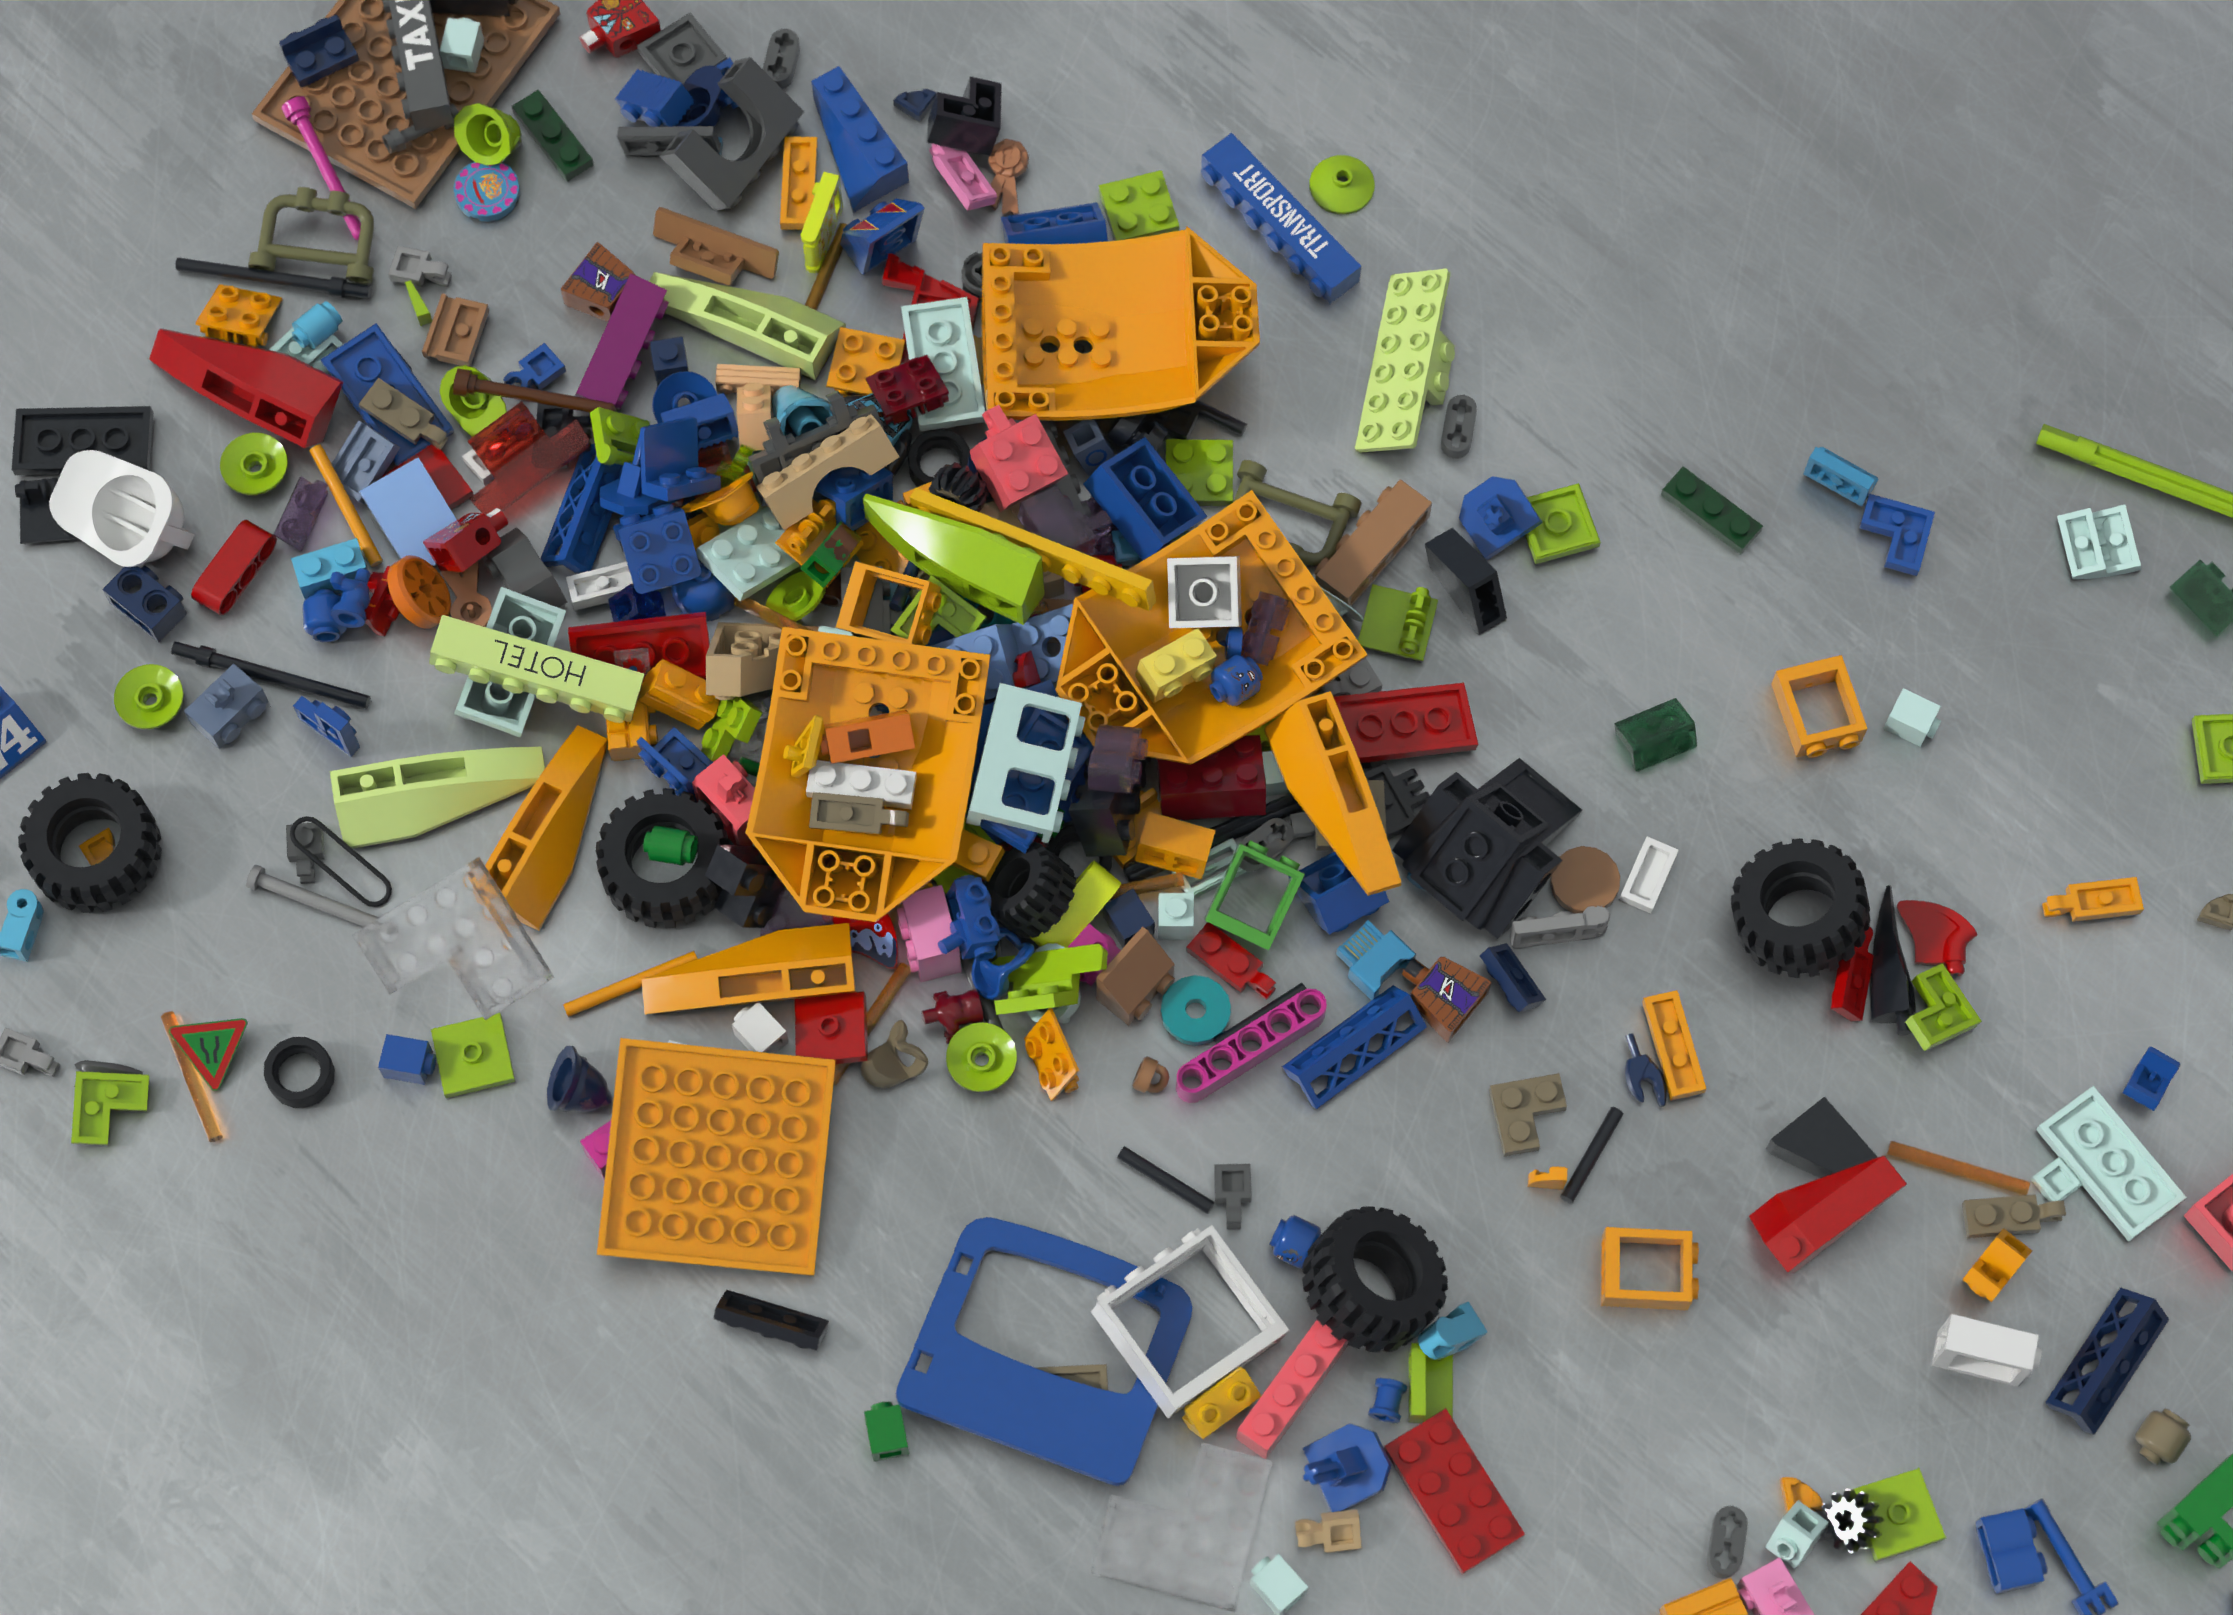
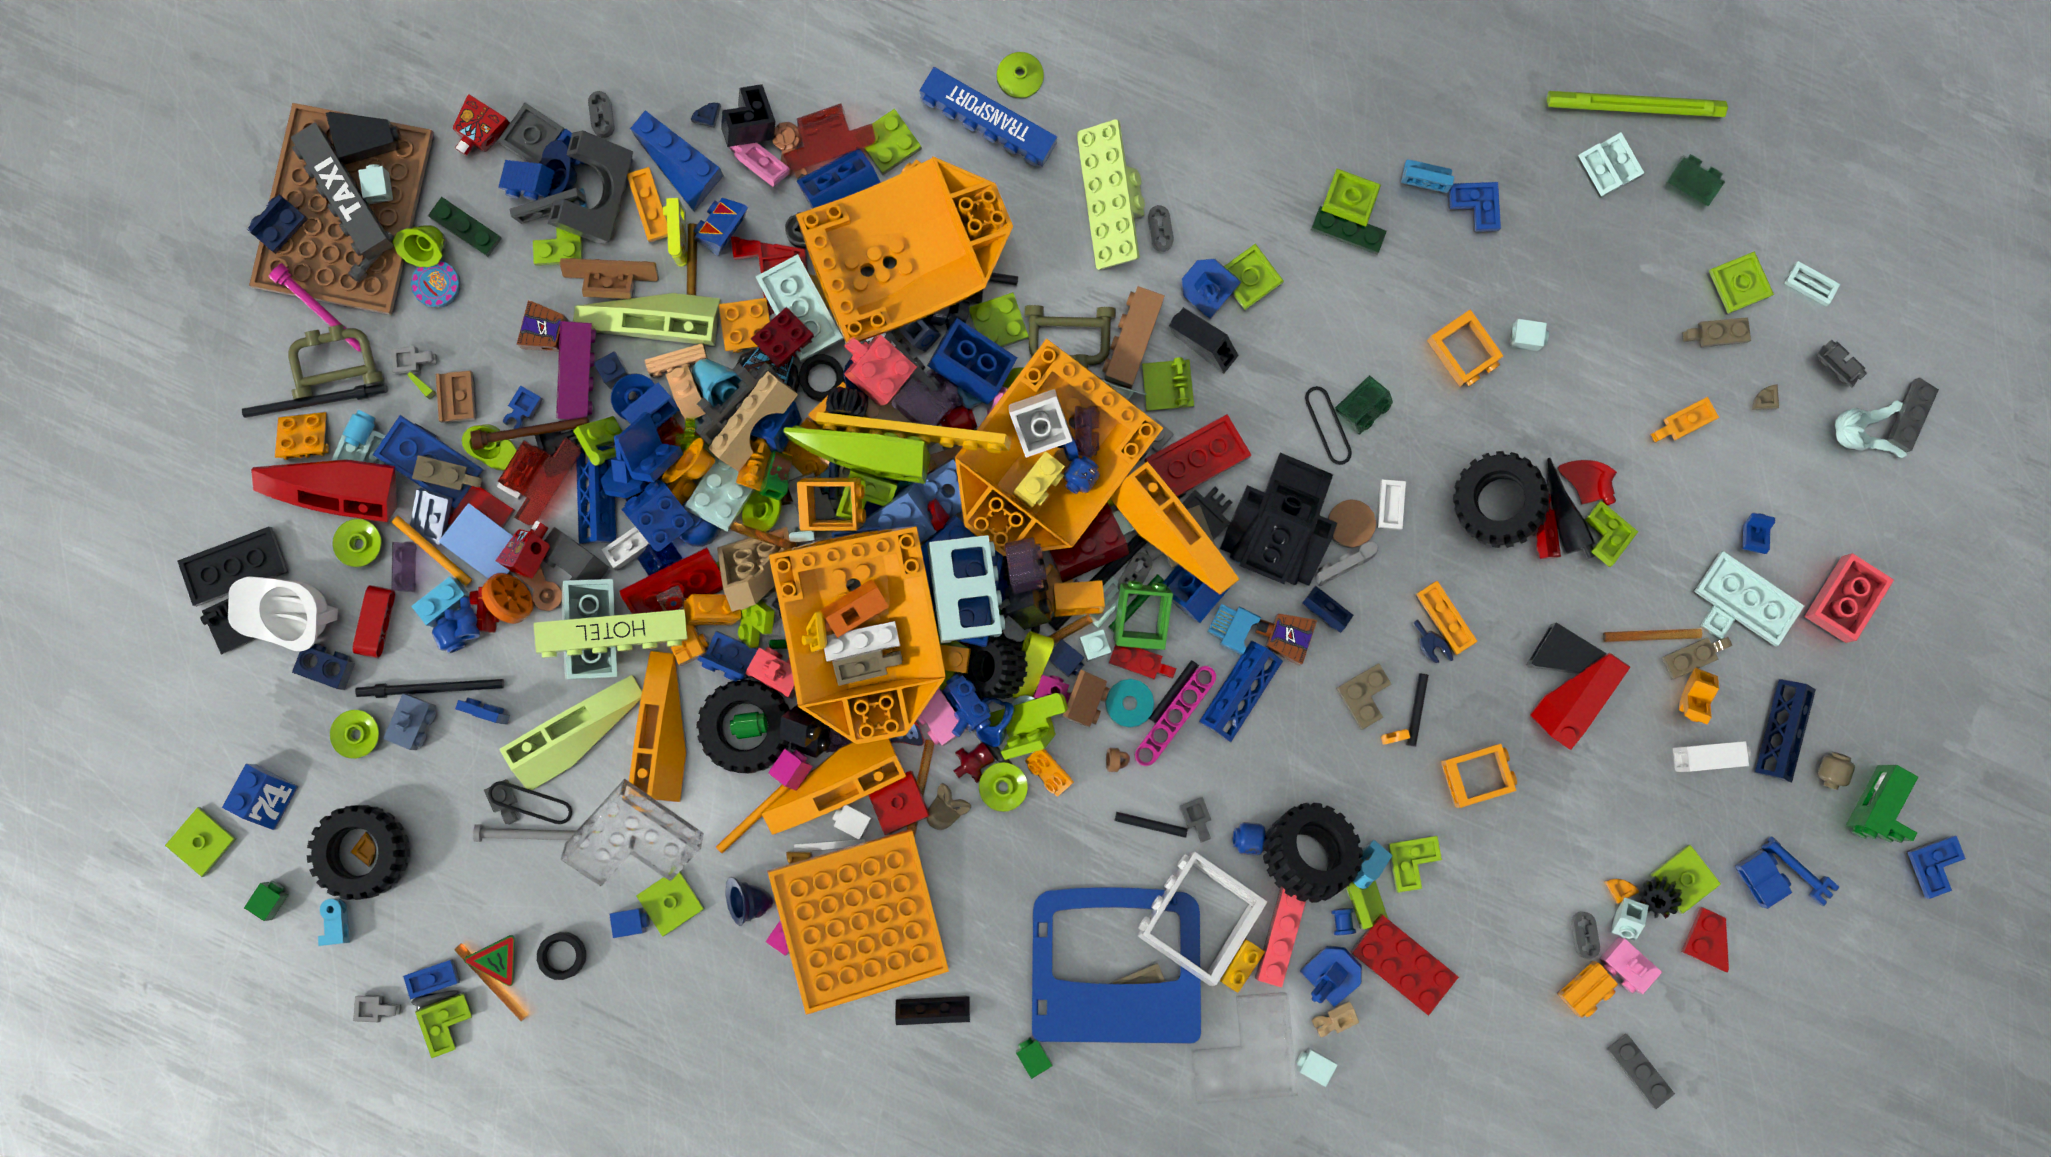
camera: 20 degrees left, 15 degrees up
none -> blue plate [403,959,460,999]
none -> lime plate [533,227,583,266]
none -> dark pink brick [768,749,813,791]
none -> clear red plate [783,103,876,171]
none -> green bar [1108,574,1164,632]
none -> black piece [1305,386,1352,465]
none -> lime plate [1321,168,1381,226]
none -> lime plate [1388,836,1442,893]
none -> dark tan plate [1682,317,1751,347]

